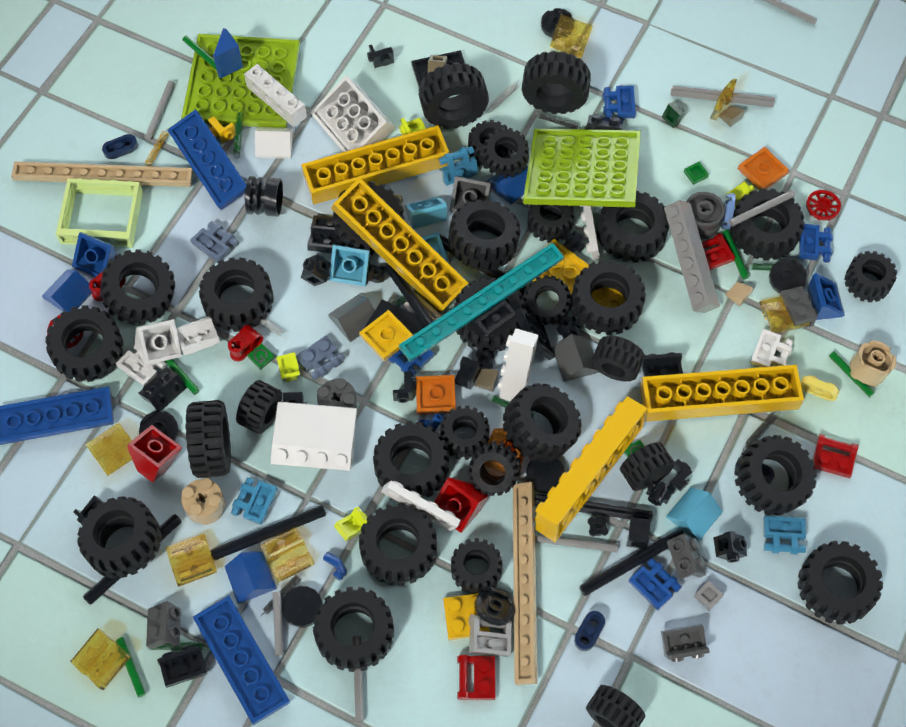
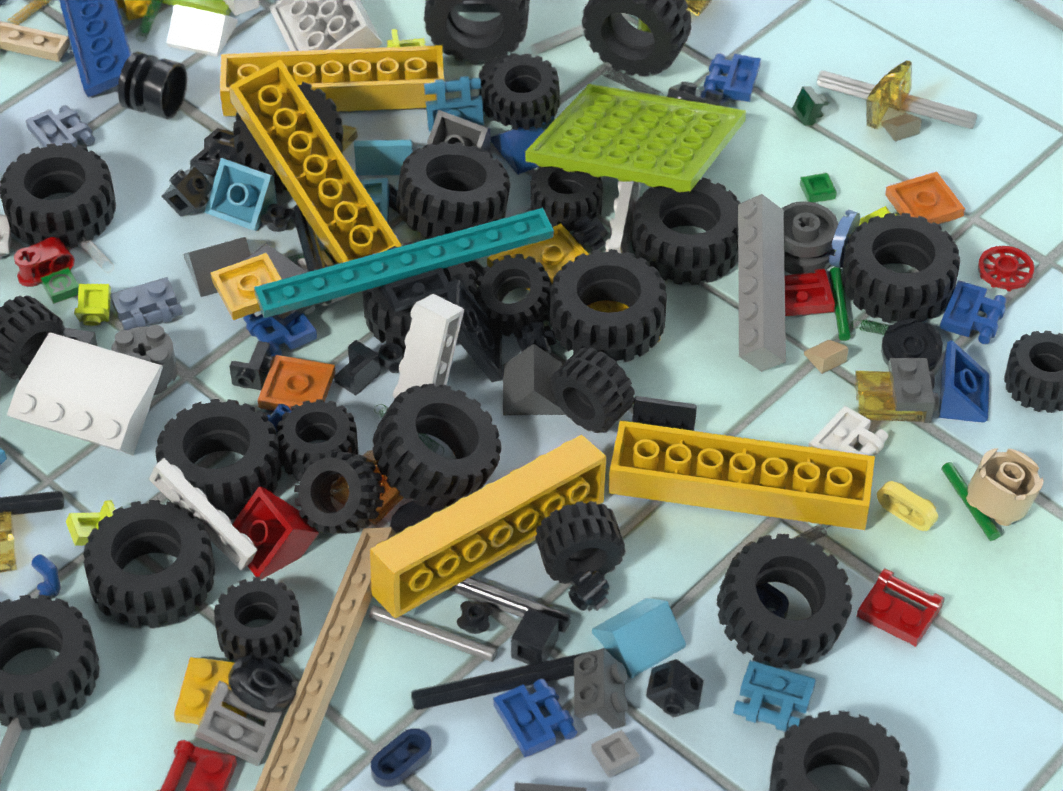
camera: 15 degrees right, 15 degrees down
dark tan slope [475,369,499,392] -> none
black bracket [669,459,692,494] -> none
light grey bar [729,190,795,227] -> none

